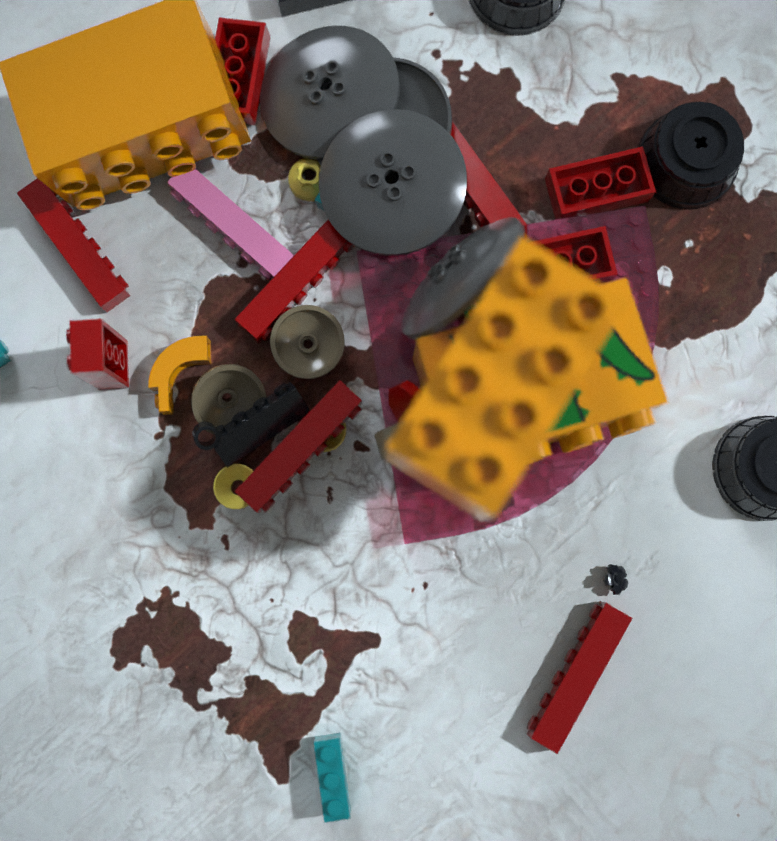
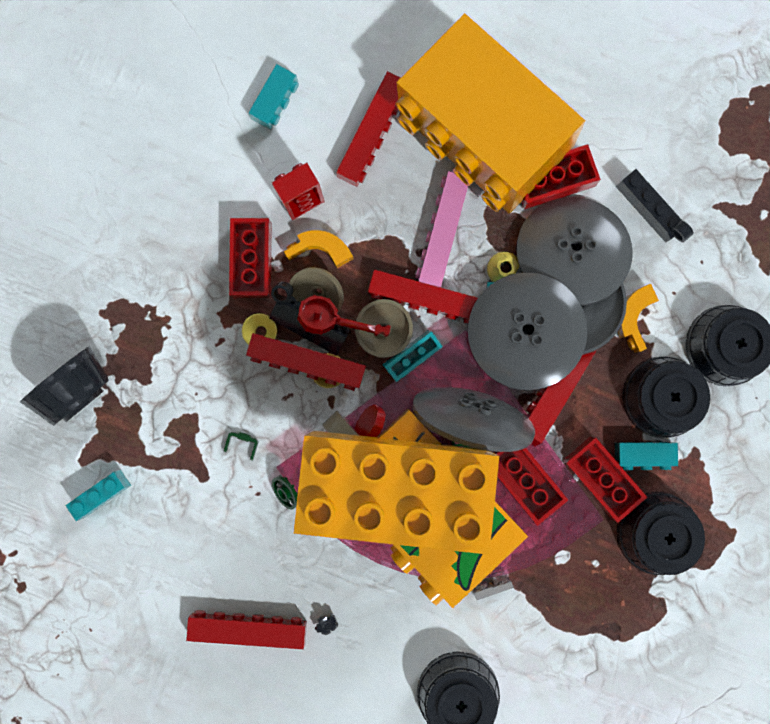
camera: 65 degrees right, 5 degrees up
none -> black piece [20,346,109,426]
none -> dark green piece [223,432,259,461]
none -> red brick [229,218,272,298]
none -> dark green wheel [272,475,298,510]
none -> red piece [297,295,391,337]
none -> teal brick [382,330,443,382]
none -> light grey hinge [473,569,513,600]
none -> teal brick [614,442,678,470]
none -> light orange arch [618,284,659,353]
none -> black piece [622,356,710,438]

